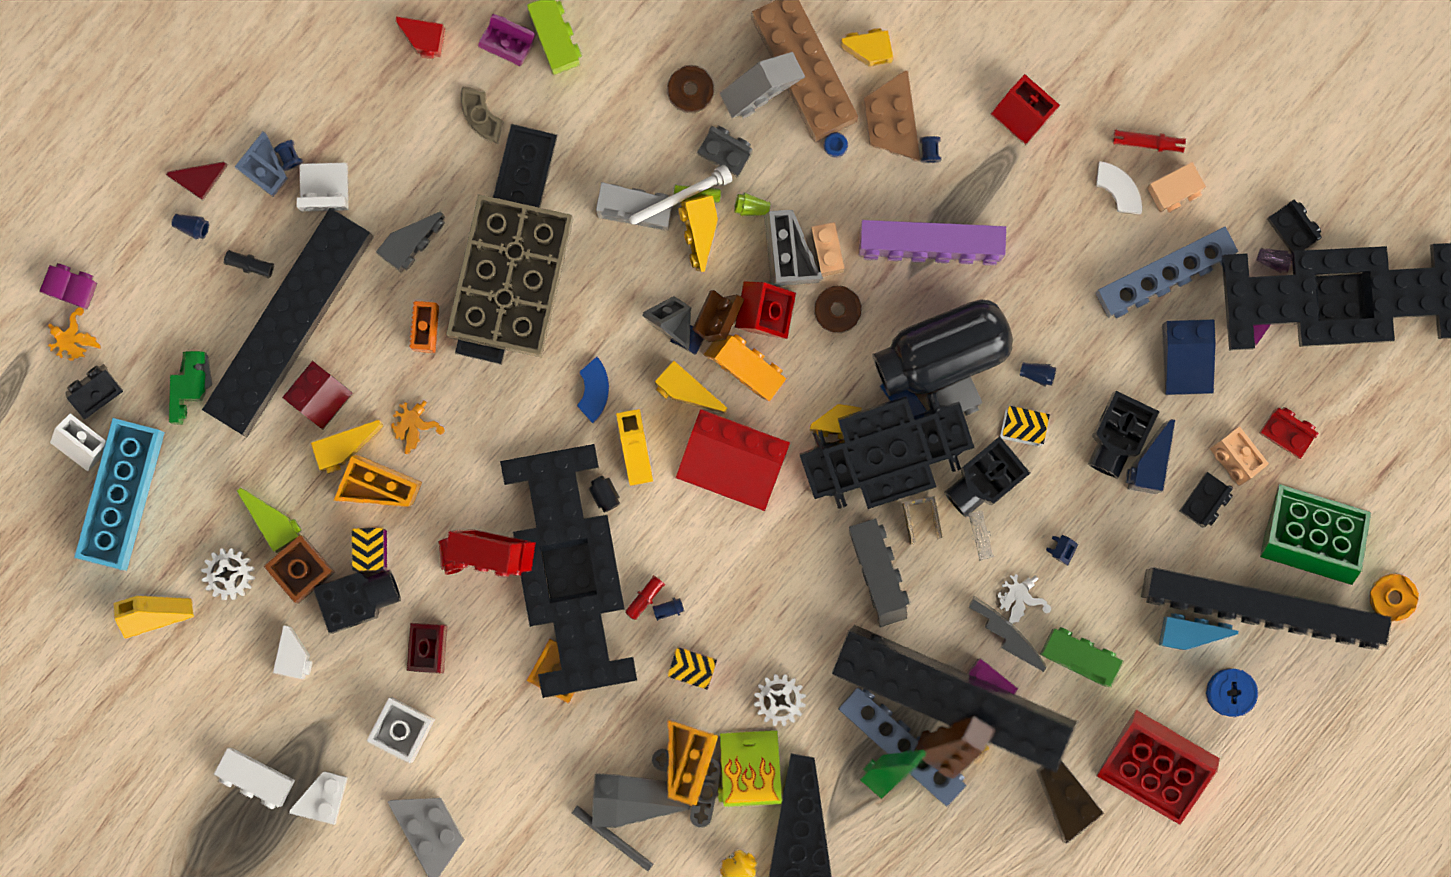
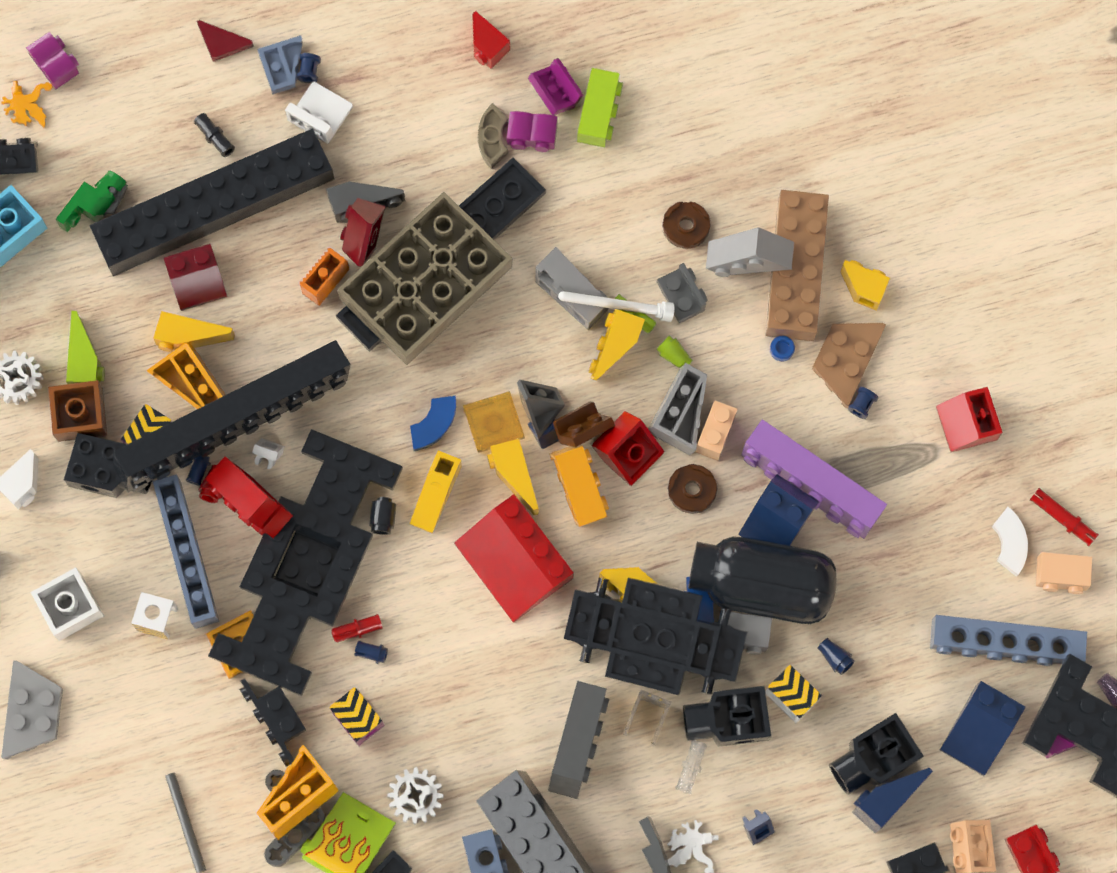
camera: 30 degrees right, 10 degrees down
dark blue cone [171,214,209,240] -> none
light orange piece [391,400,445,454] -> none
dark red slope [407,623,448,674] -> none
dark grey wedge [592,774,691,828] -> none
none -> black brick [113,340,351,492]
none -> white piece [131,592,178,639]
none -> sand blue brick [153,474,220,629]
none -> dark blue pin [186,456,211,486]
none -> black bracket [239,678,306,767]
none -> white tile [252,438,285,469]
none -> dark red slope [340,198,385,267]
none -> clear yellow tile [463,391,525,453]
none -> magenta brick [507,111,558,152]
none -> dark blue slope [738,474,819,546]

